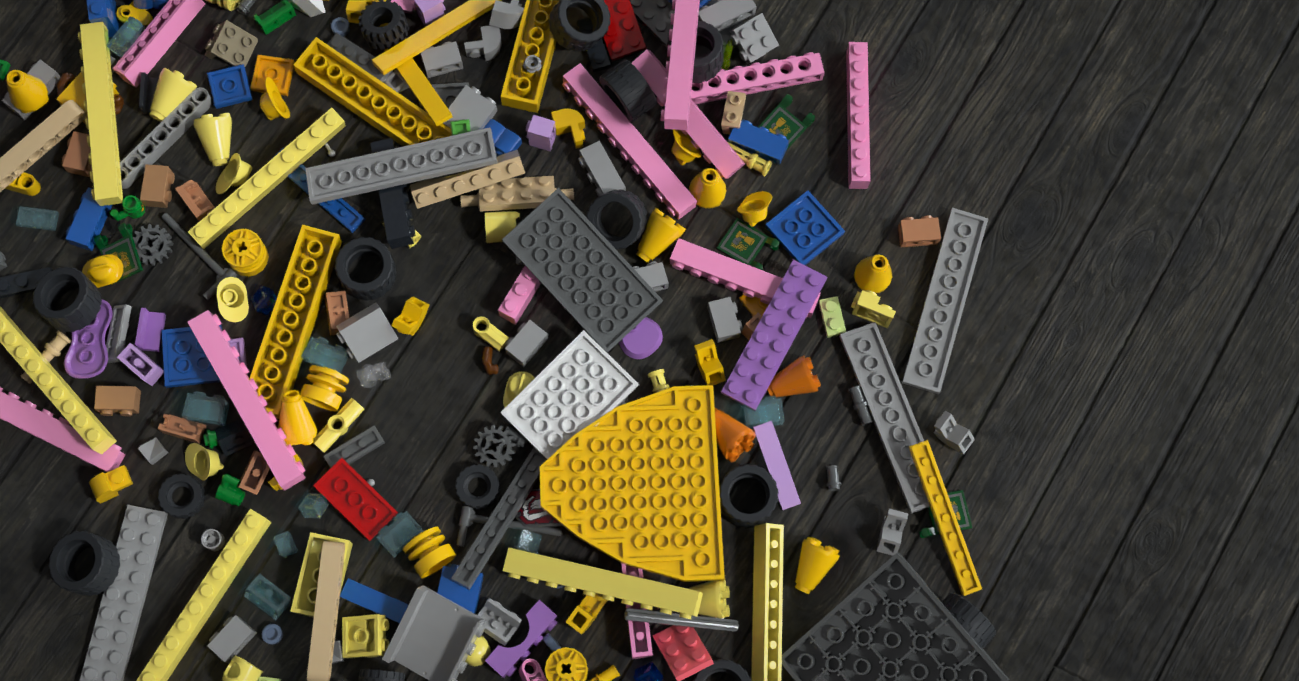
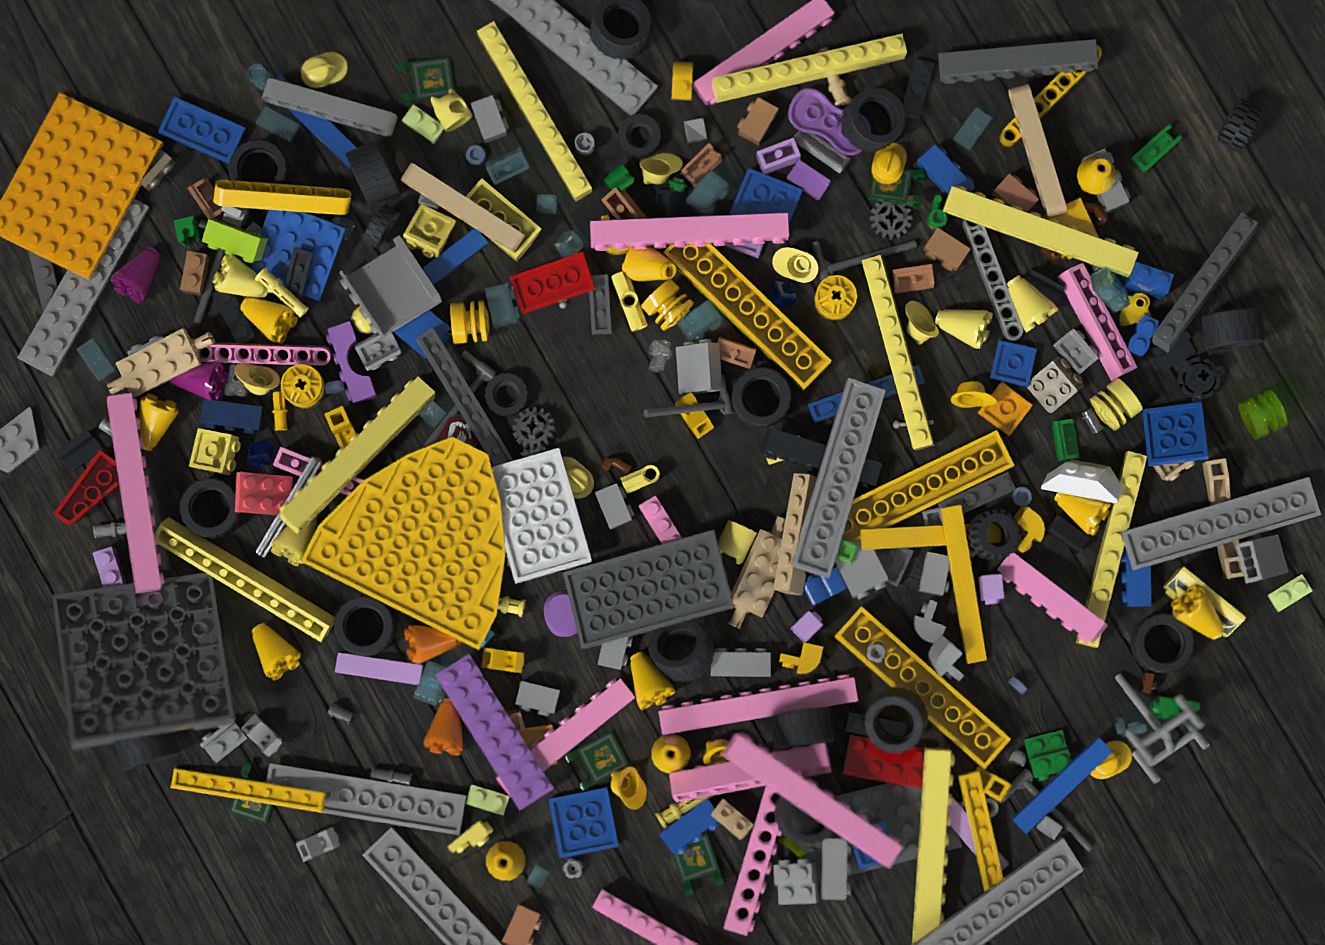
camera: 125 degrees right, 10 degrees up
none -> light grey bracket [200,721,248,763]
none -> clear light blue slope [527,865,550,888]
none -> light grey plate [563,859,583,878]
none -> dark grey bar [644,375,734,417]
none -> light grey bracket [1053,328,1098,375]

